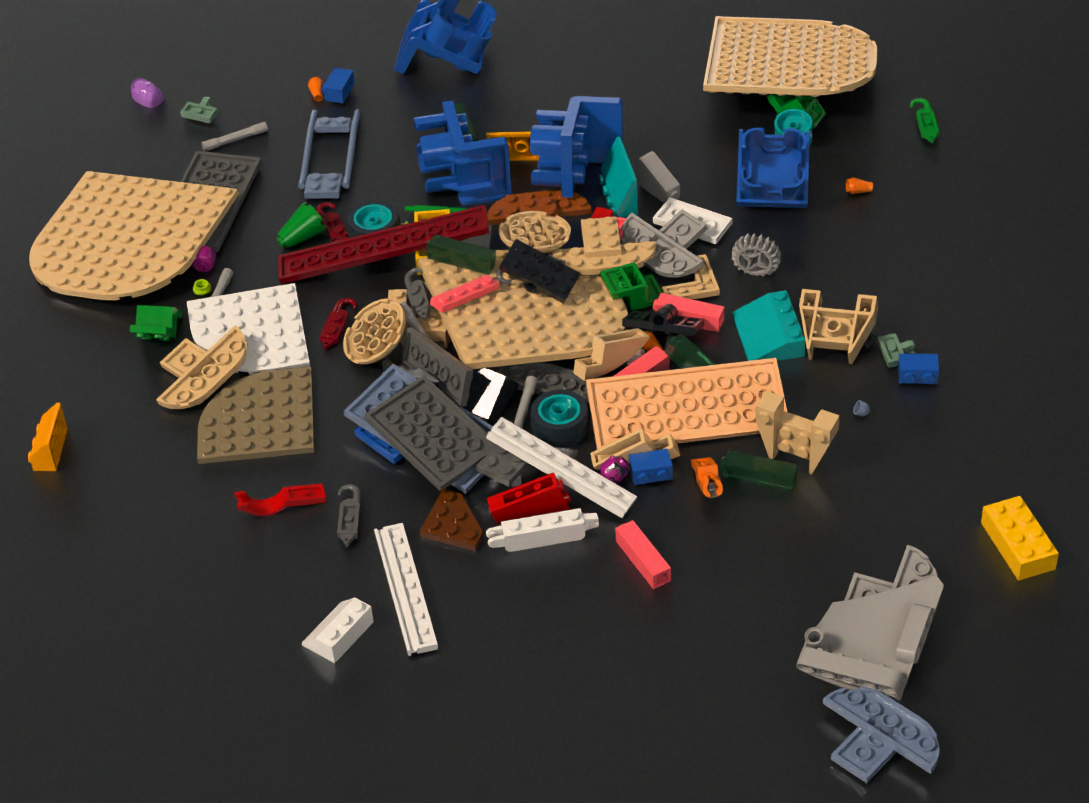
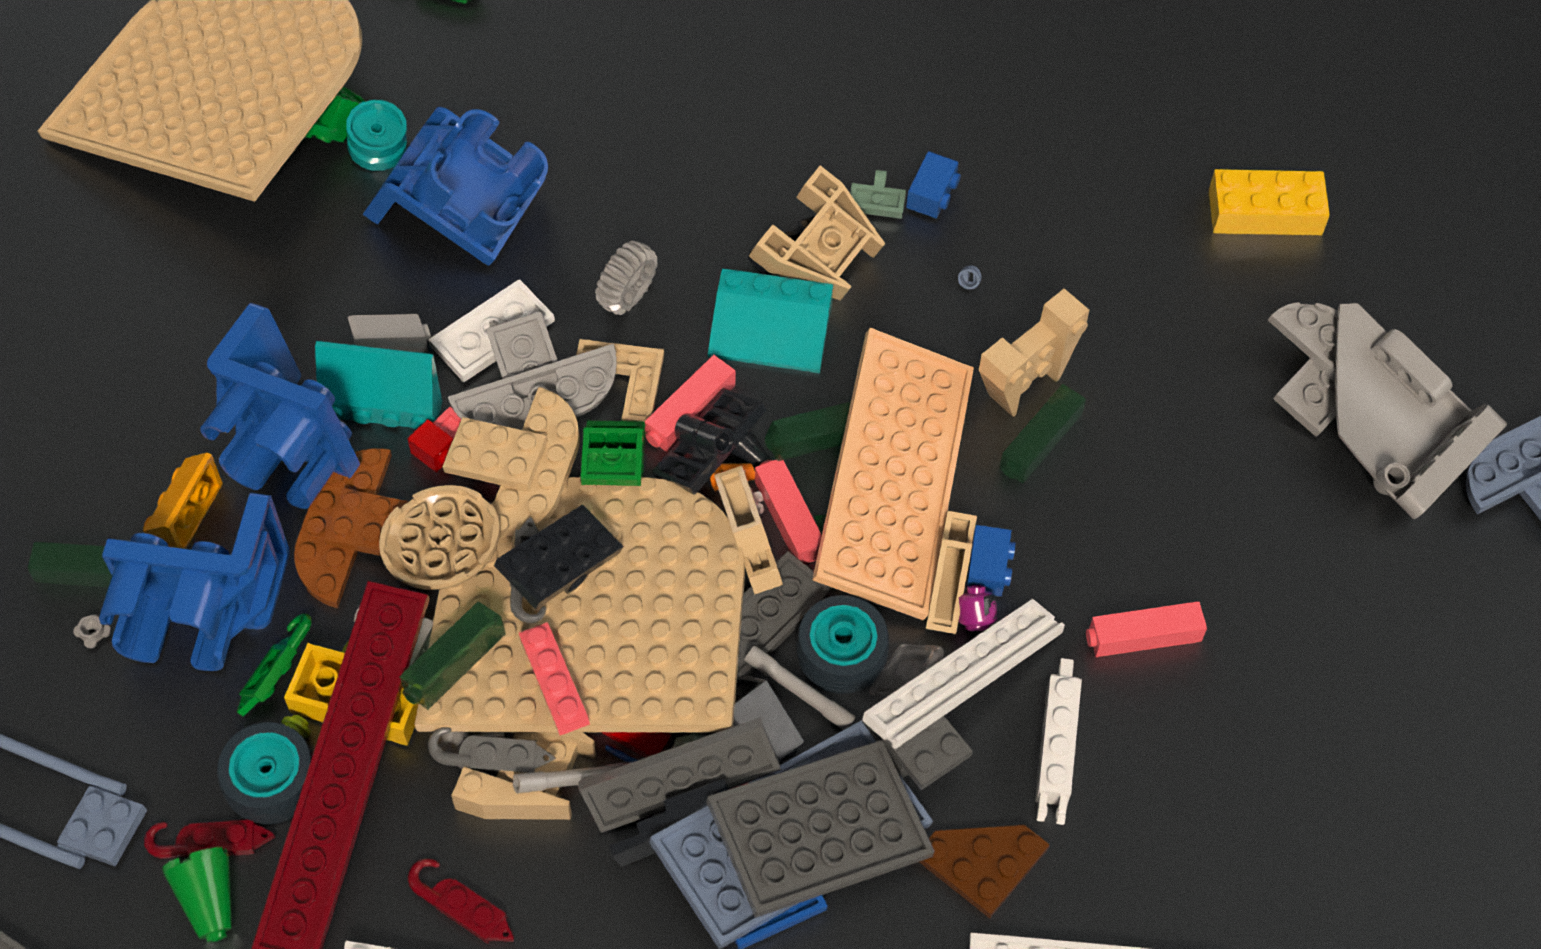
camera: 75 degrees left, 15 degrees up
tan brick [343,299,406,365] -> none
red slope [487,472,571,524] -> none
orange plate [691,457,723,498] -> none
orange cone [846,177,873,195] -> none

